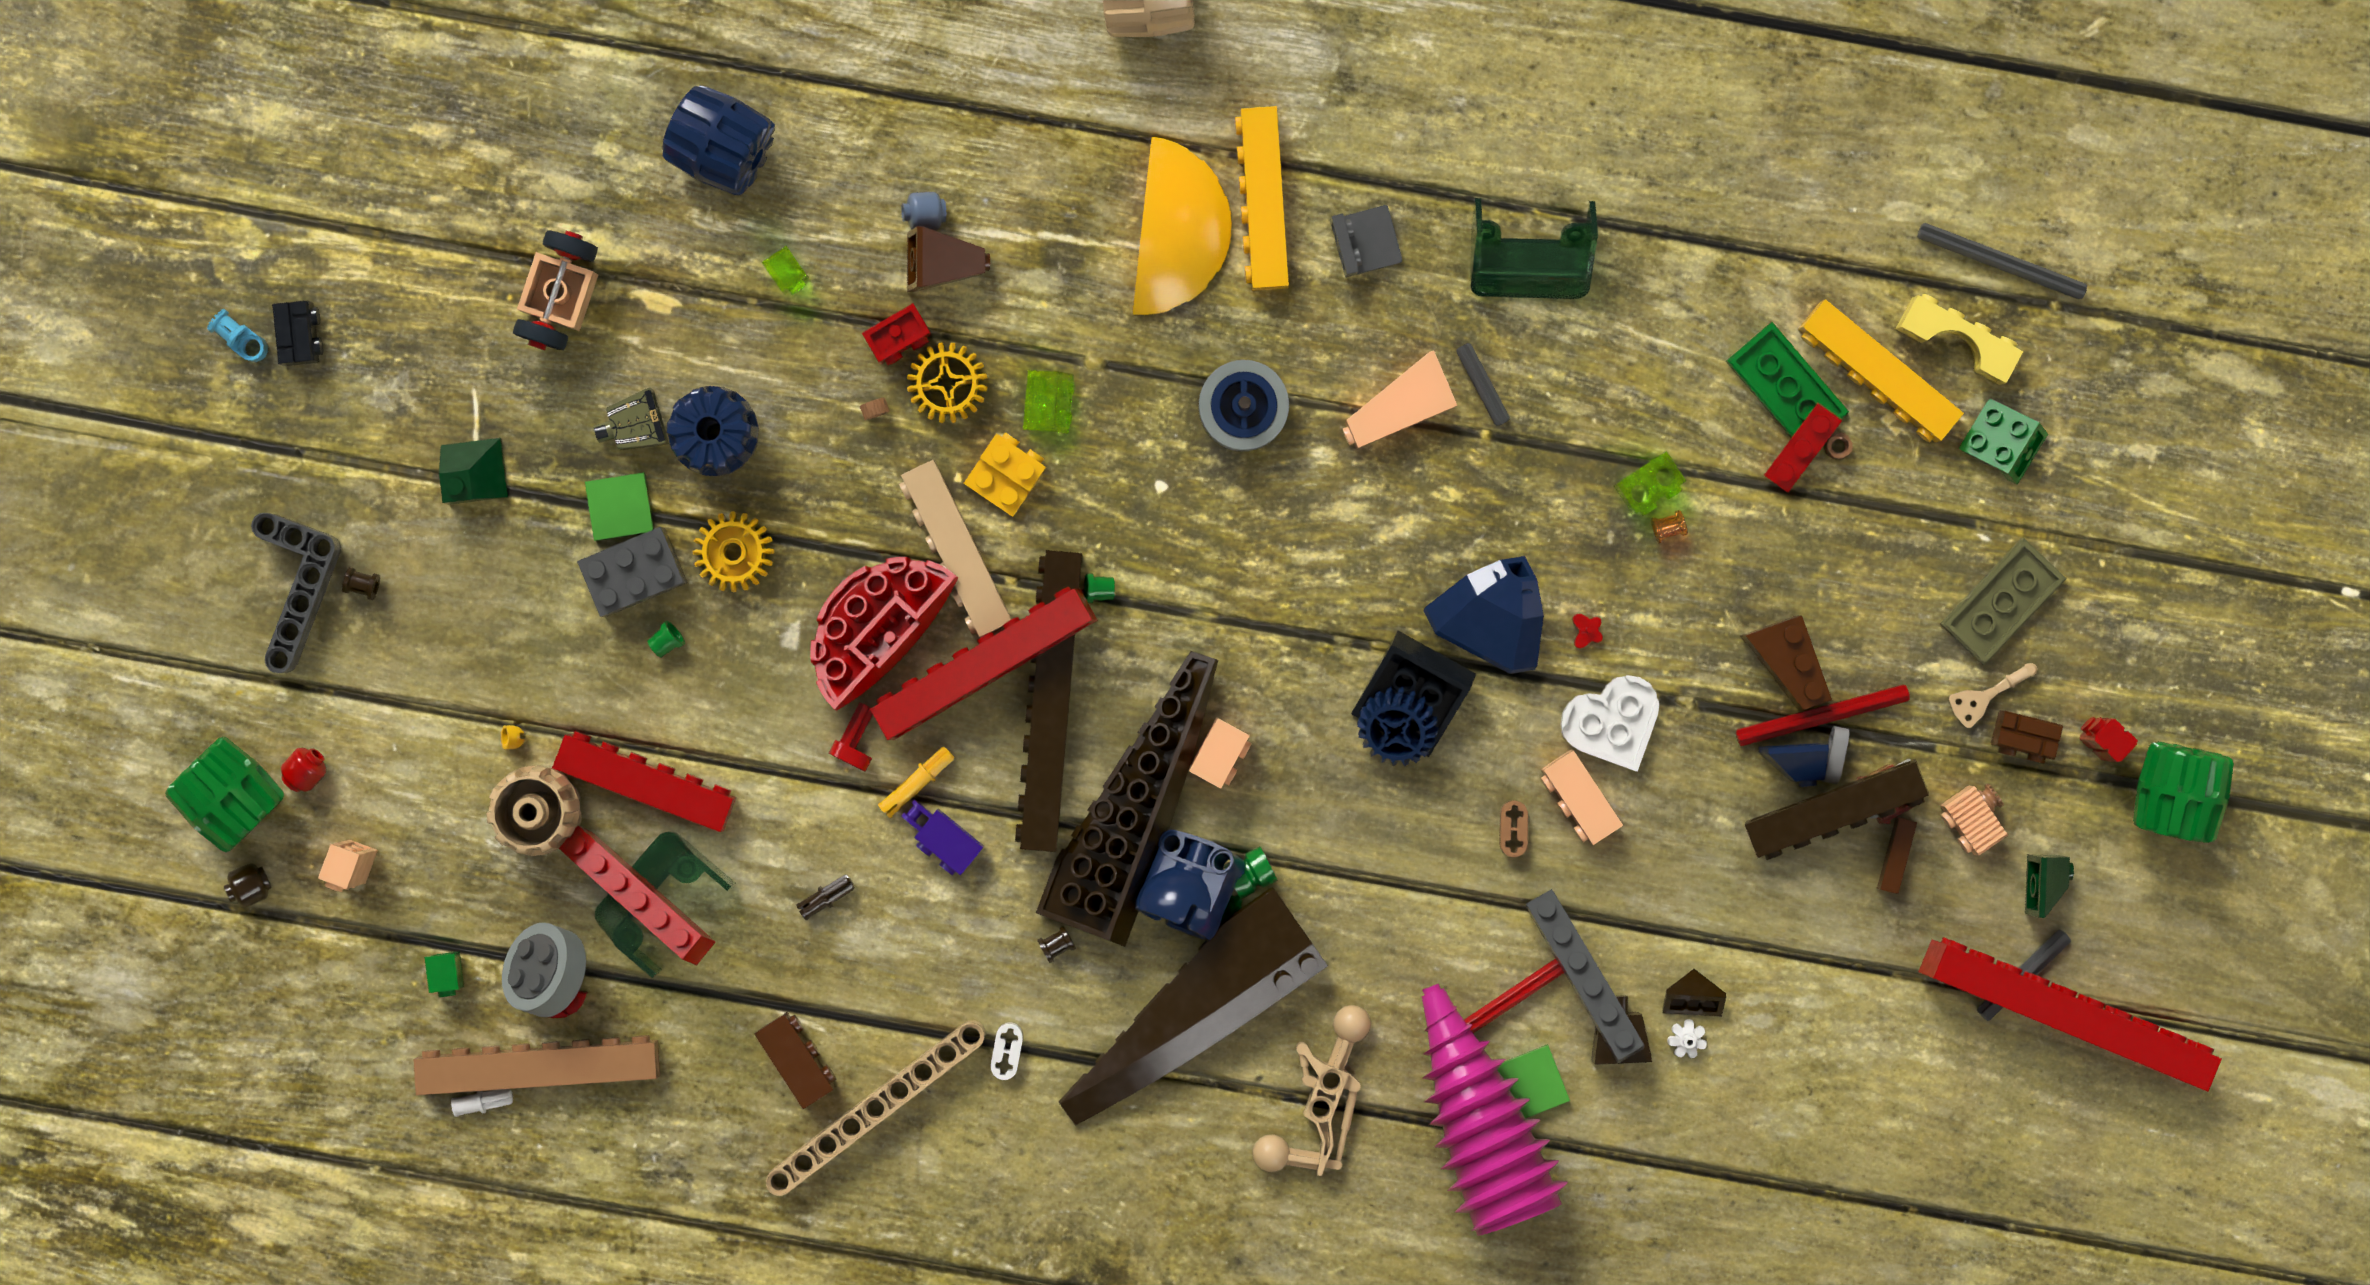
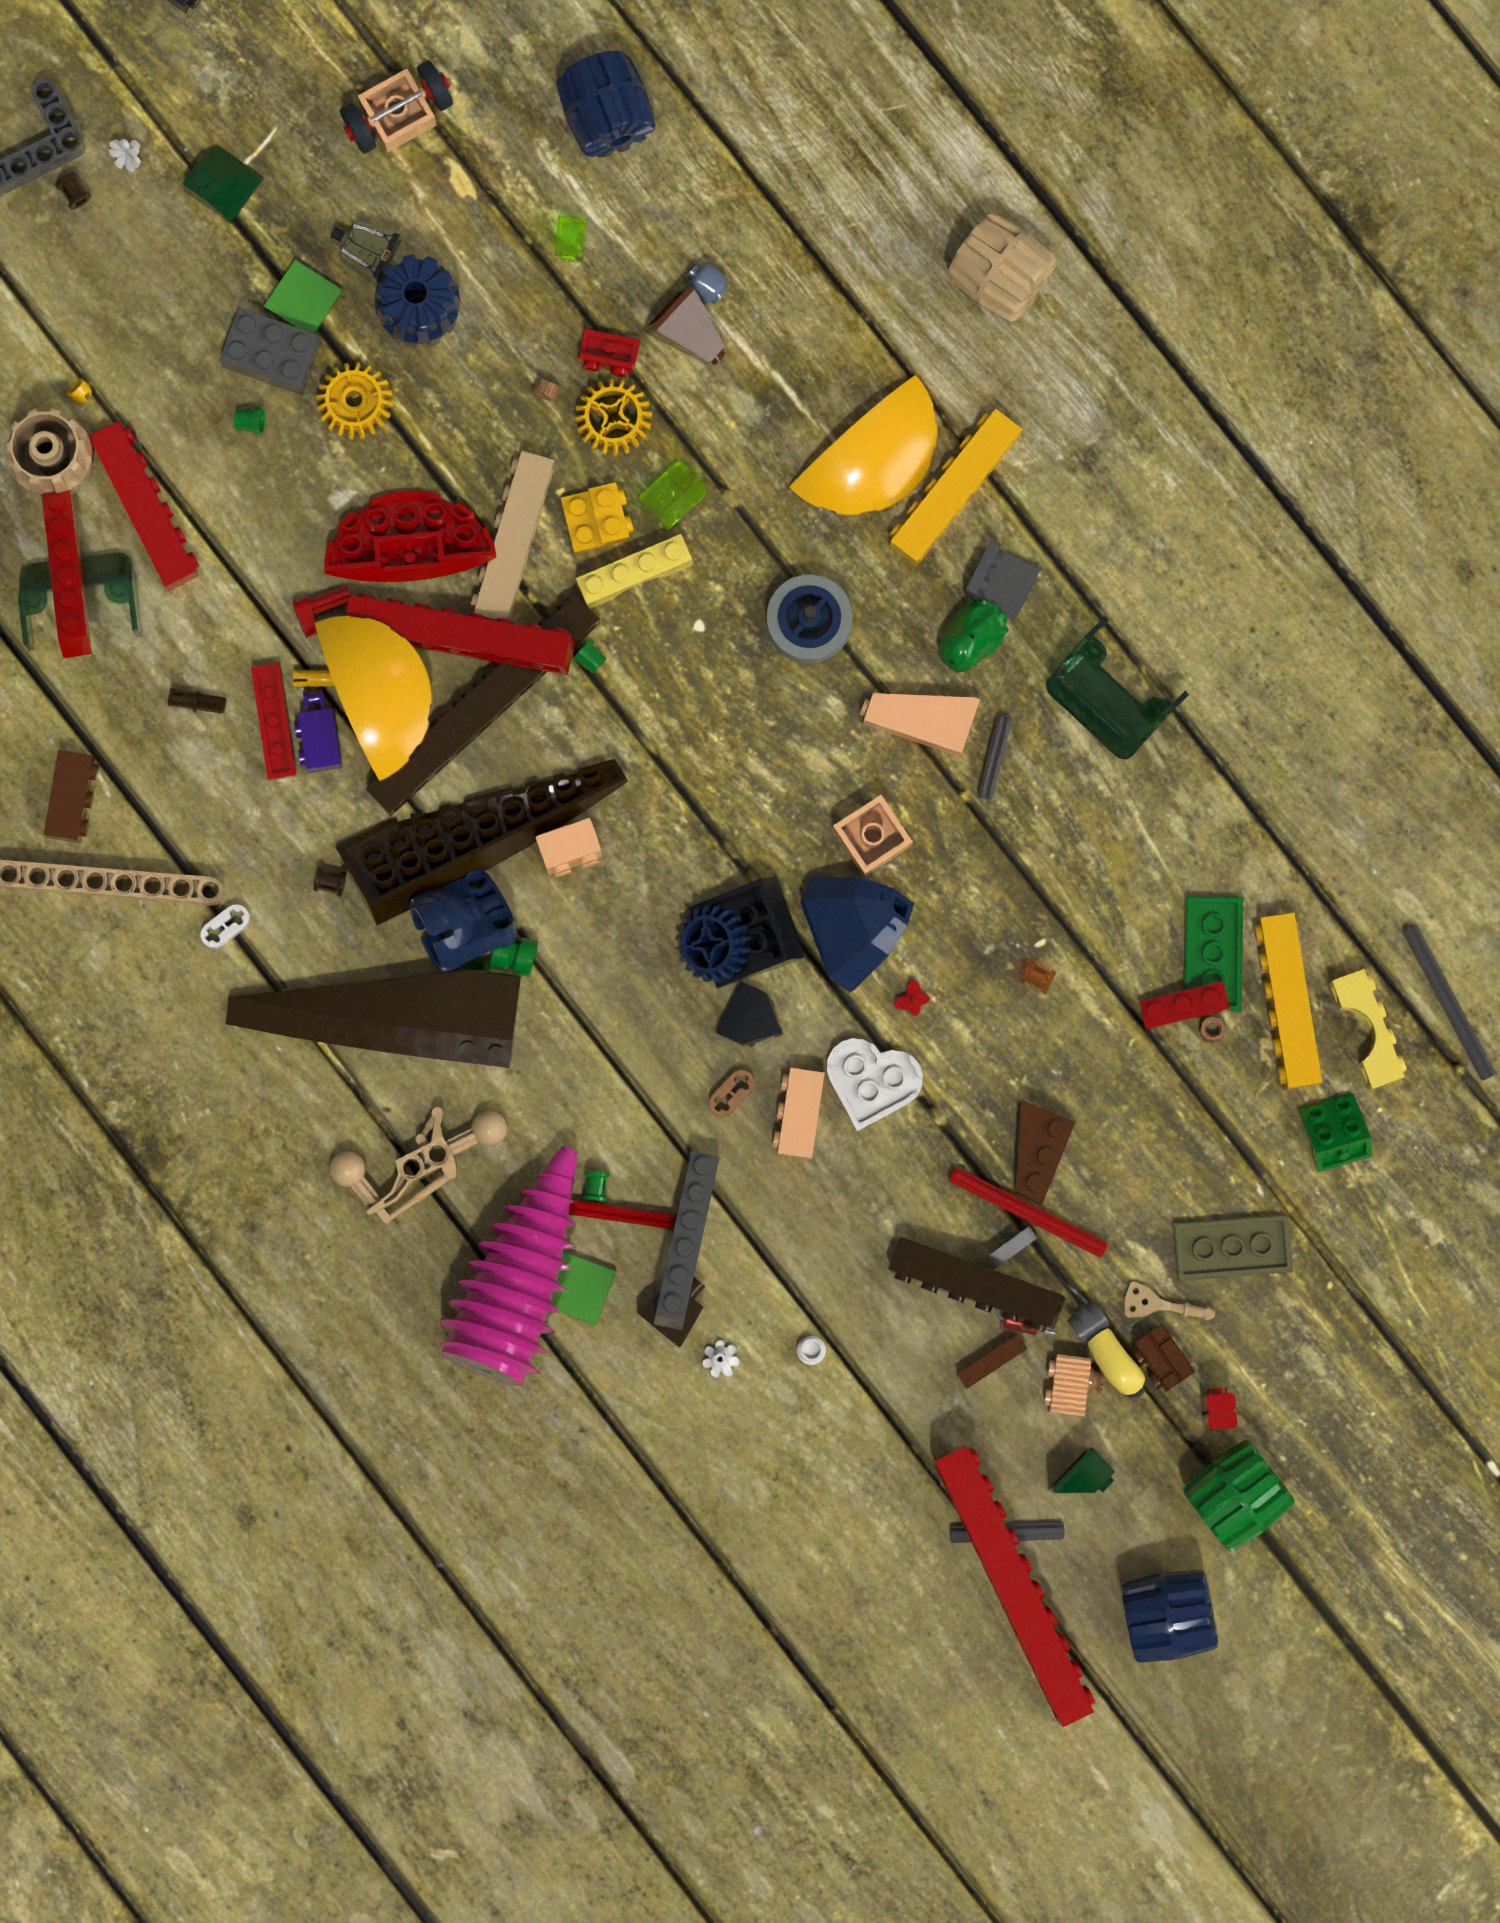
camera: 35 degrees right, 5 degrees down
clear neon green brick [1613,451,1686,516] -> none
dark brown slope [1662,969,1726,1017] -> none
dark blue slope [1758,743,1829,787] -> none
none -> white plant [109,139,141,172]
none -> red plate [251,663,297,781]
none -> yellow brick [315,616,433,781]
none -> light yellow arch [576,534,692,609]
none -> green bush [582,1171,610,1202]
none -> black slope [716,981,783,1047]
none -> white plate [797,1336,826,1365]
none -> light nougat brick [832,795,913,877]
none -> green piece [938,599,1009,673]
none -> light yellow piece [1067,1301,1145,1399]
none -> dark blue wheel [1122,1570,1219,1663]

